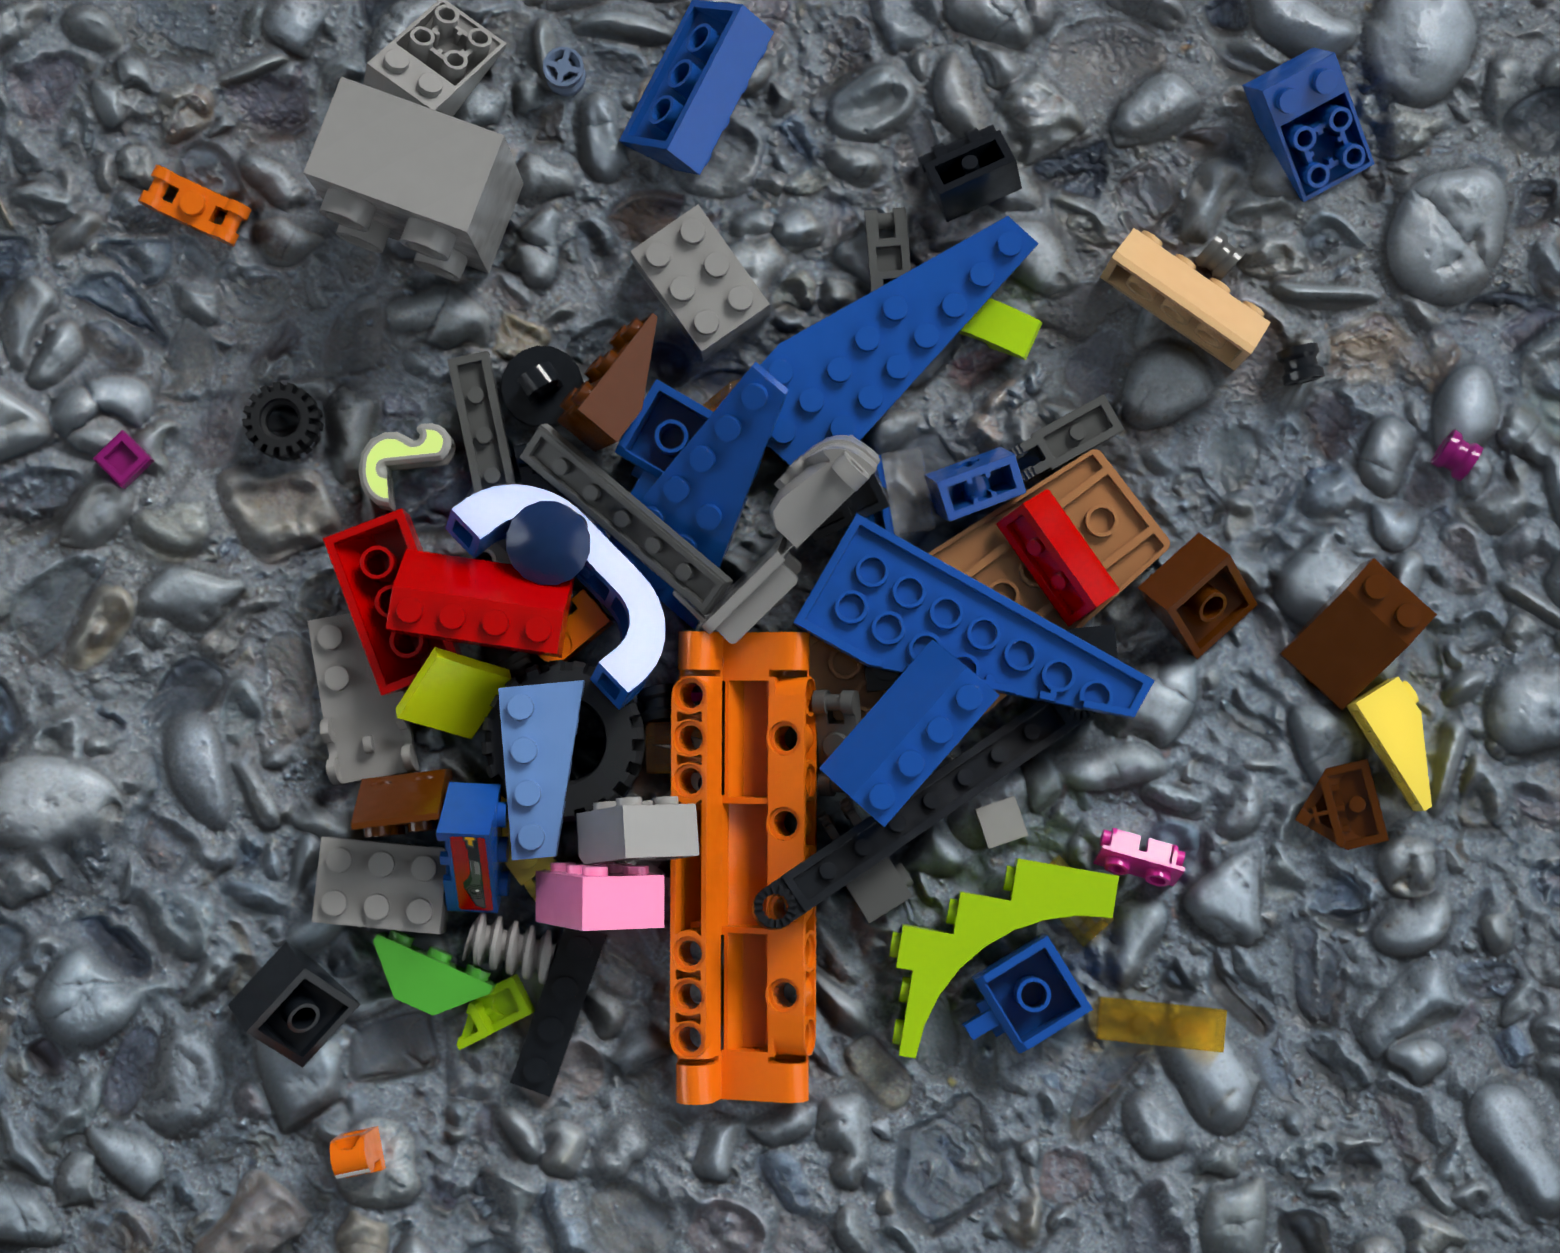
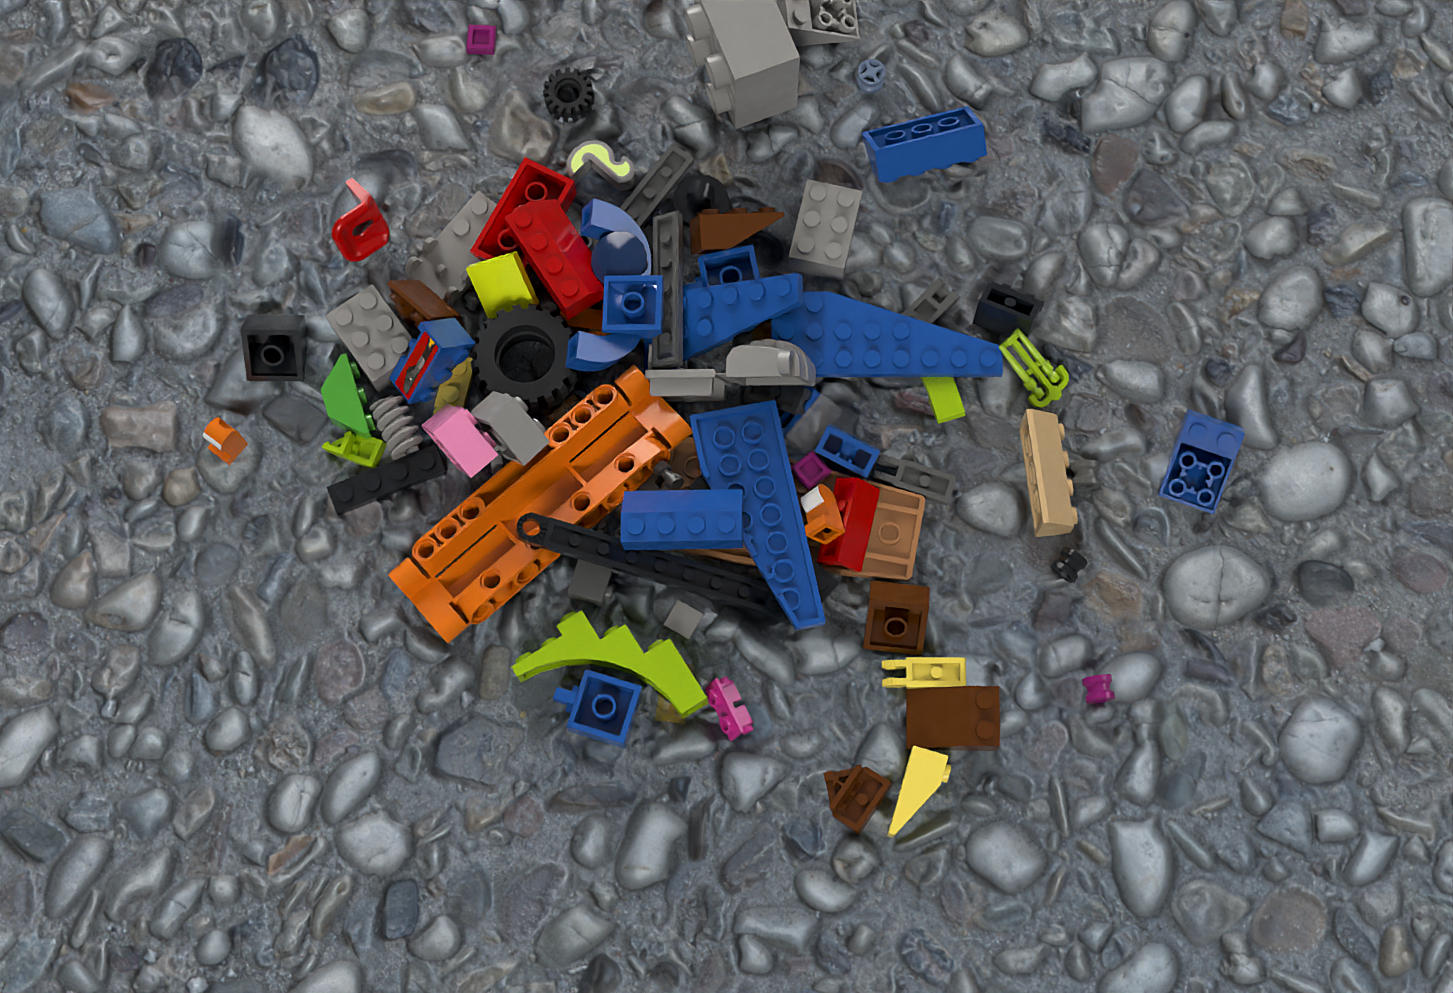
camera: 50 degrees right, 10 degrees down
medium blue wing [498,680,585,860] -> none
clear yellow tile [1095,996,1227,1052] -> none
none -> red piece [331,178,390,262]
none -> blue slope [602,275,664,339]
none -> magenta tile [791,450,831,492]
none -> orange leg [801,484,845,545]
none -> light yellow hinge [882,657,966,689]
none -> lime piece [998,328,1069,408]

